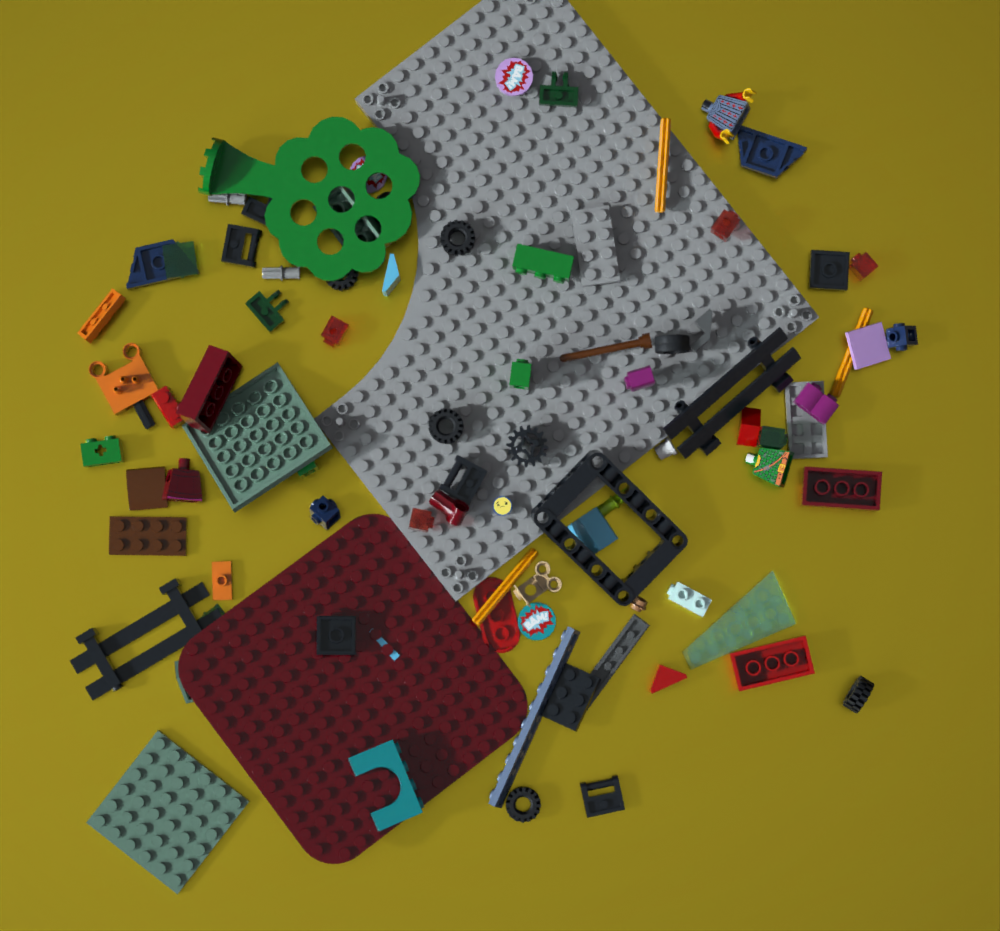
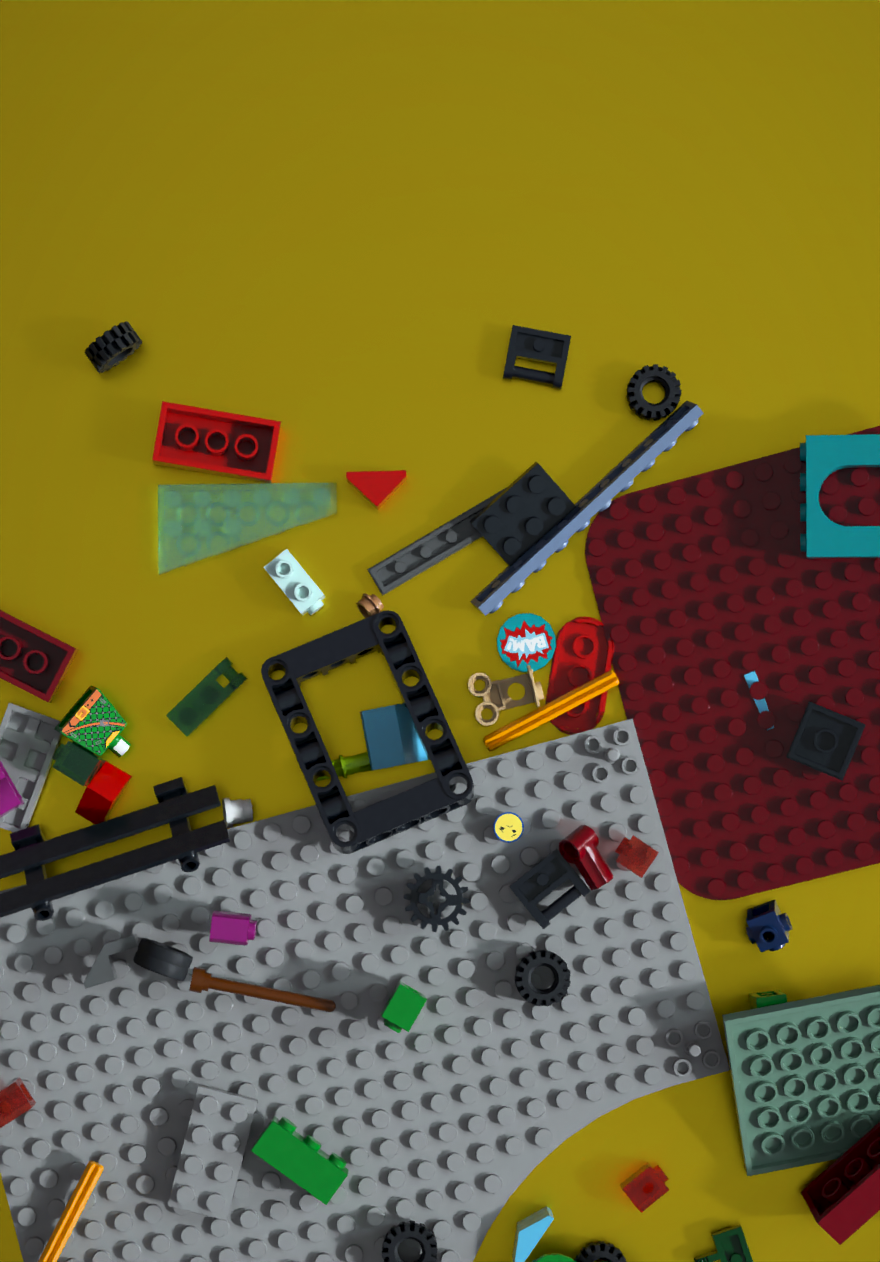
camera: 160 degrees left, 0 degrees up
none -> clear green plate [166,657,248,737]

